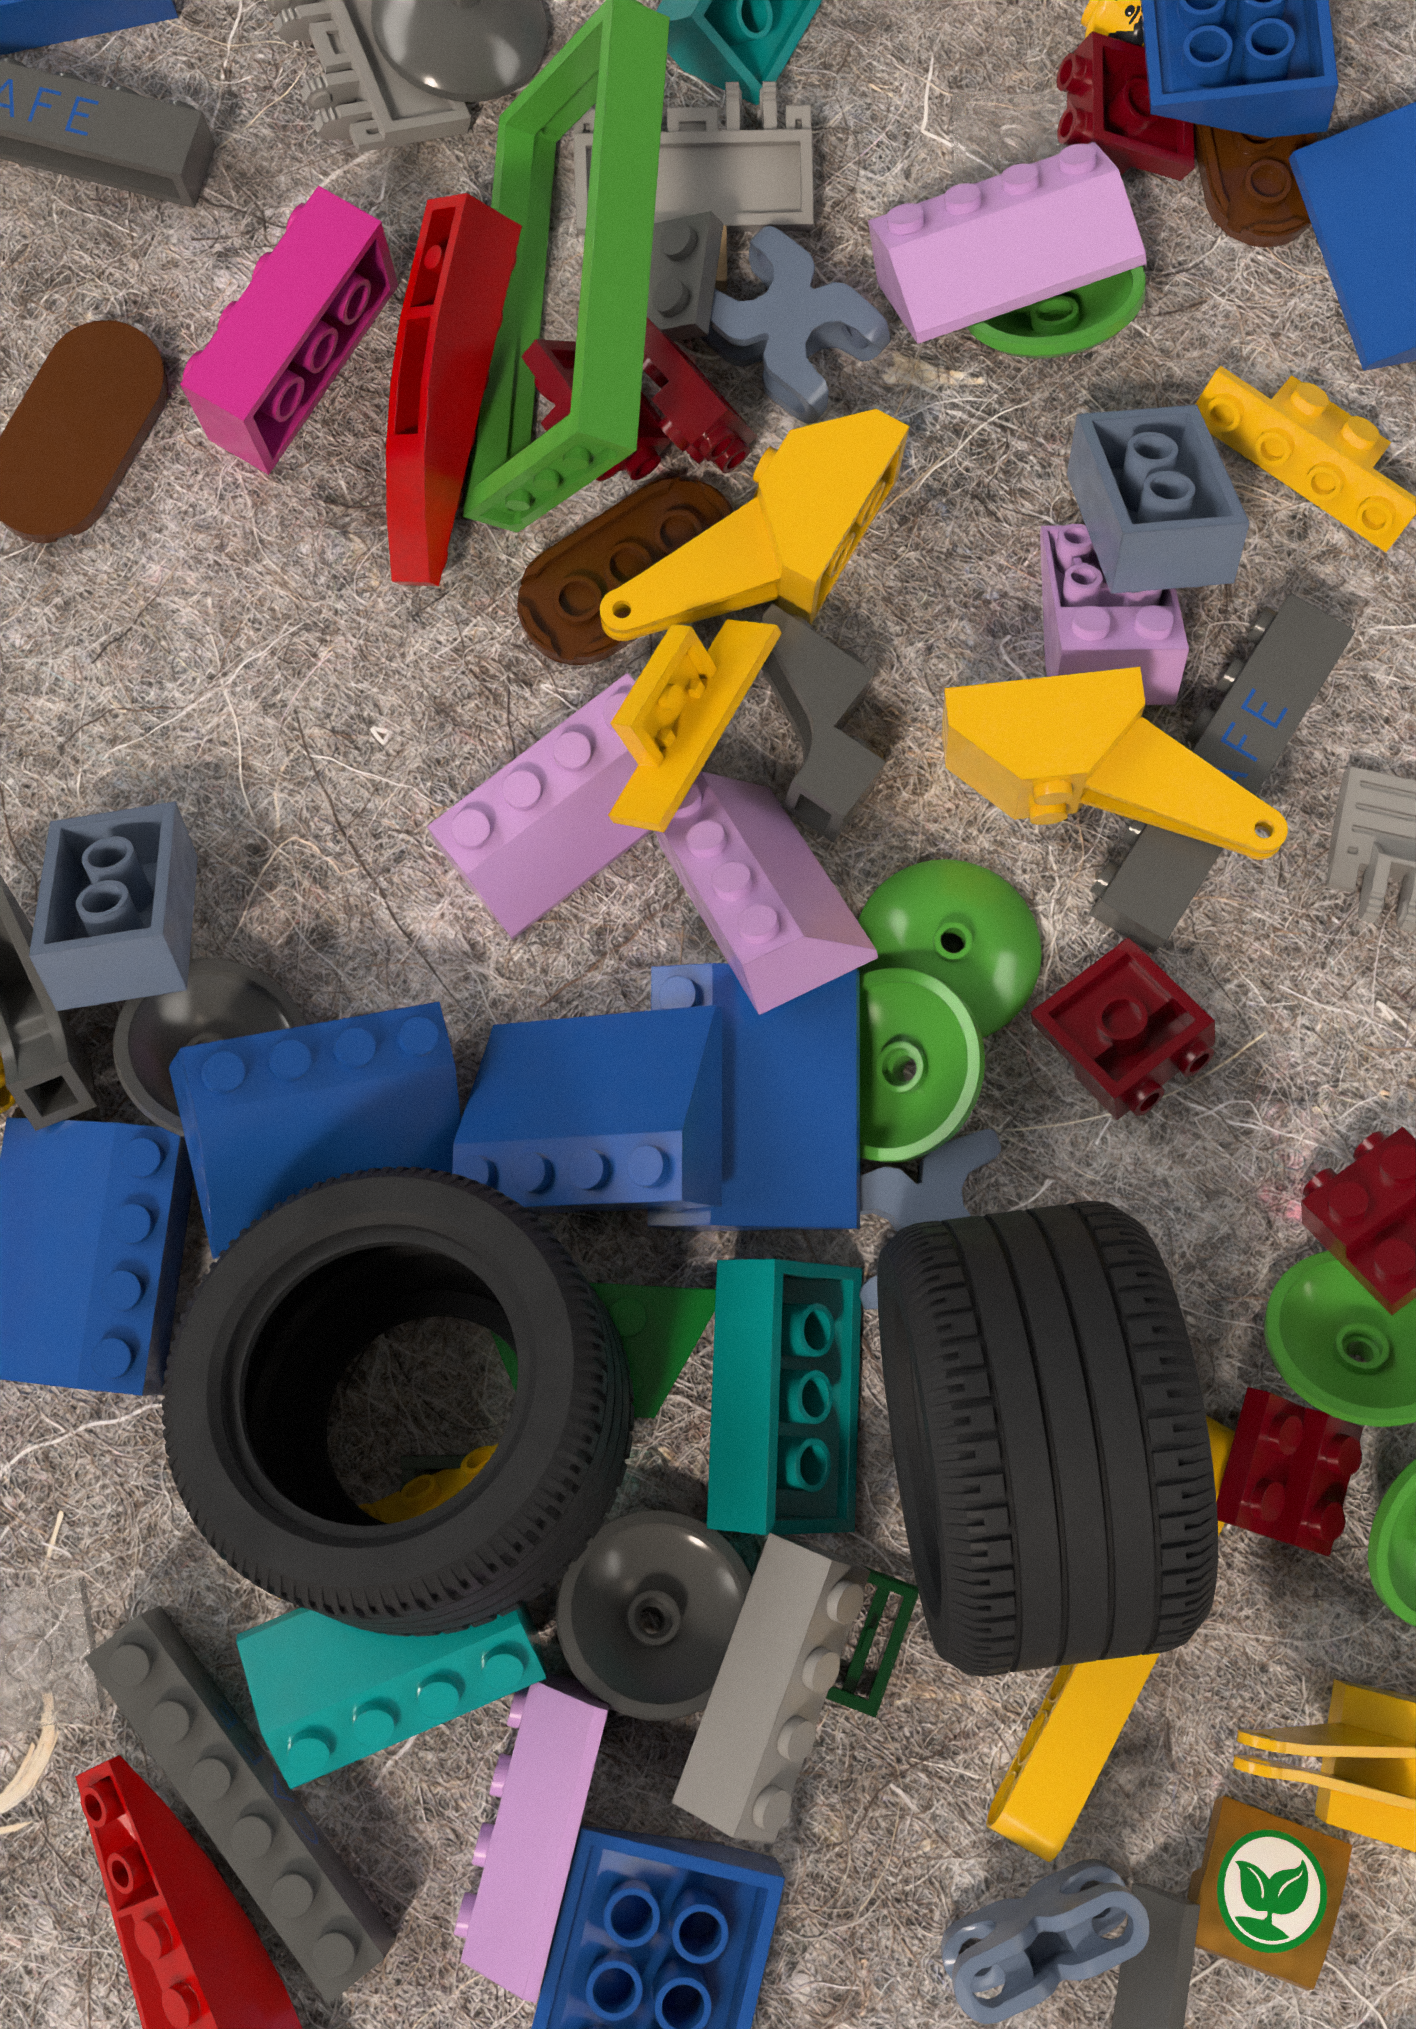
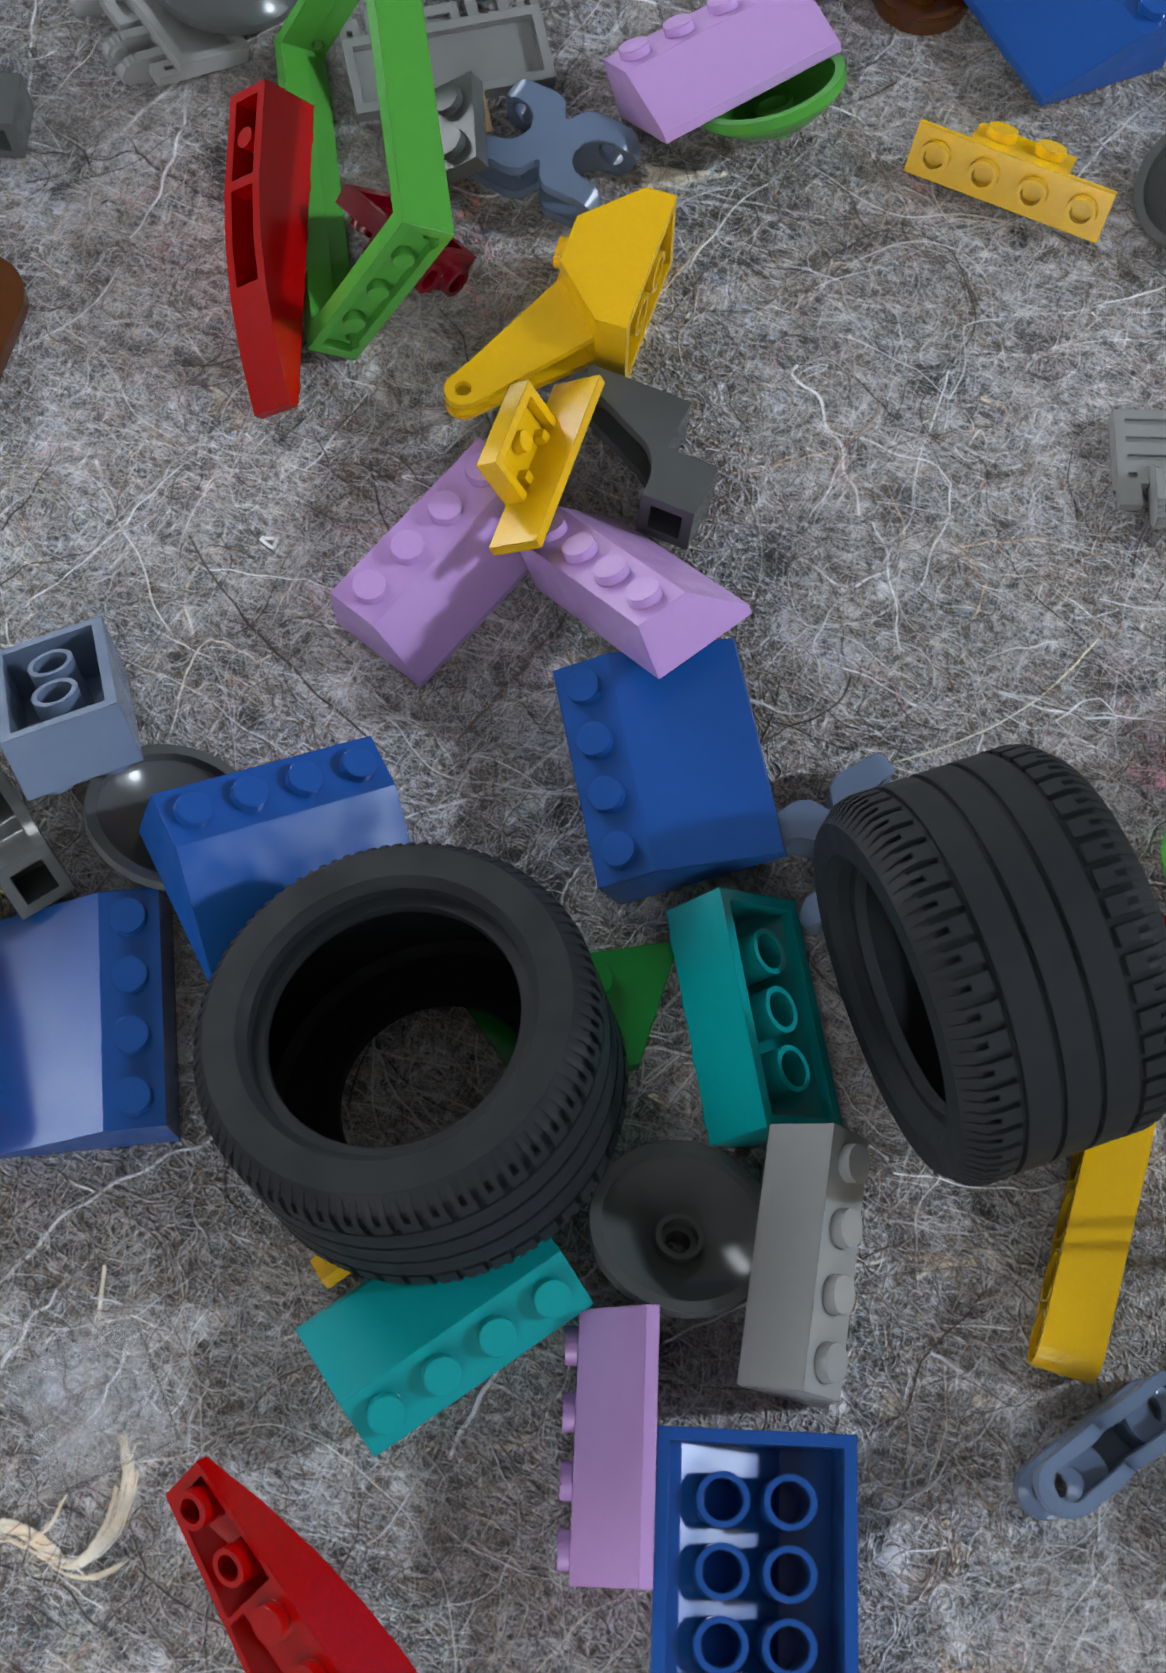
camera: 10 degrees left, 10 degrees down
dark grey brick [84,1606,397,2004] -> none
dark pink brick [180,185,399,475] -> none
blue slope [452,1005,722,1214] -> none
reddish brown tile [517,477,734,665] -> none
dark red plate [643,317,758,474] -> none
dark green tile [826,1563,919,1718] -> none
bright green dish [857,859,1041,1039] -> none
bright green dish [860,968,985,1162] -> none
yellow slope [941,667,1288,860] -> none
dark red plate [1030,937,1215,1120] -> none
lavender slope [1040,524,1189,705] -> none
sand blue brick [1067,405,1250,594] -> none
dark grey brick [1089,593,1355,953] -> none

